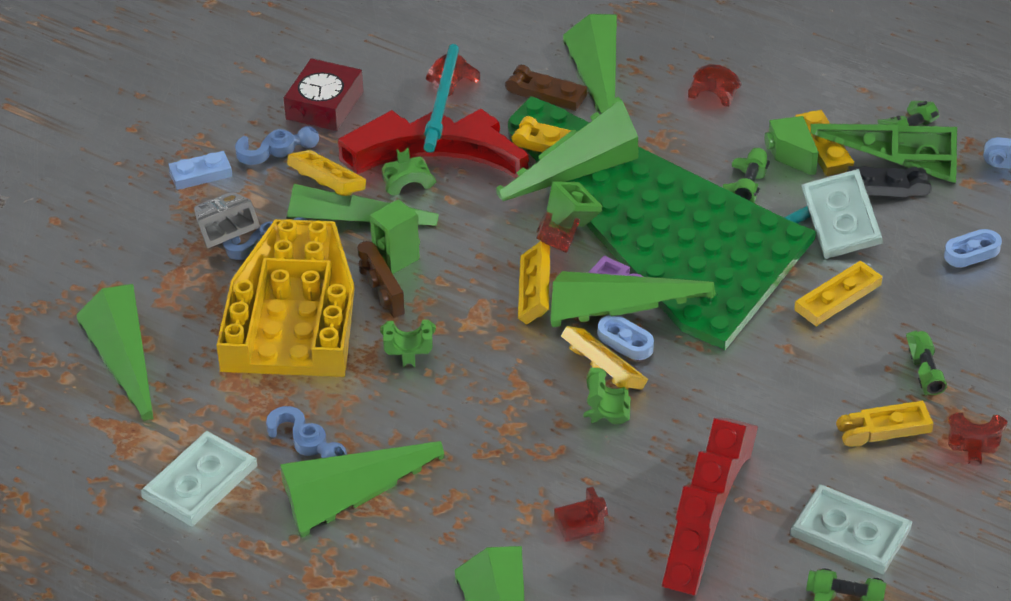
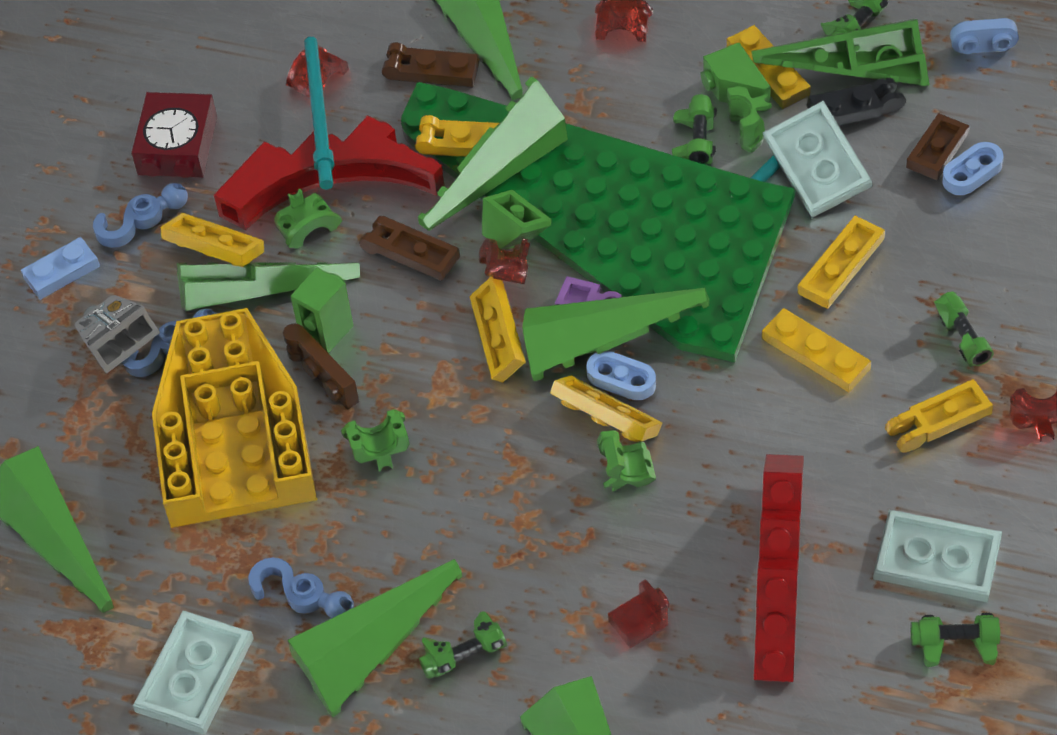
camera: 10 degrees left, 10 degrees up
none -> reddish brown plate [359,216,460,281]
none -> bright green piece [419,611,507,679]
none -> bright green piece [727,86,772,153]
none -> yellow plate [762,308,871,392]
none -> reddish brown plate [906,113,969,180]

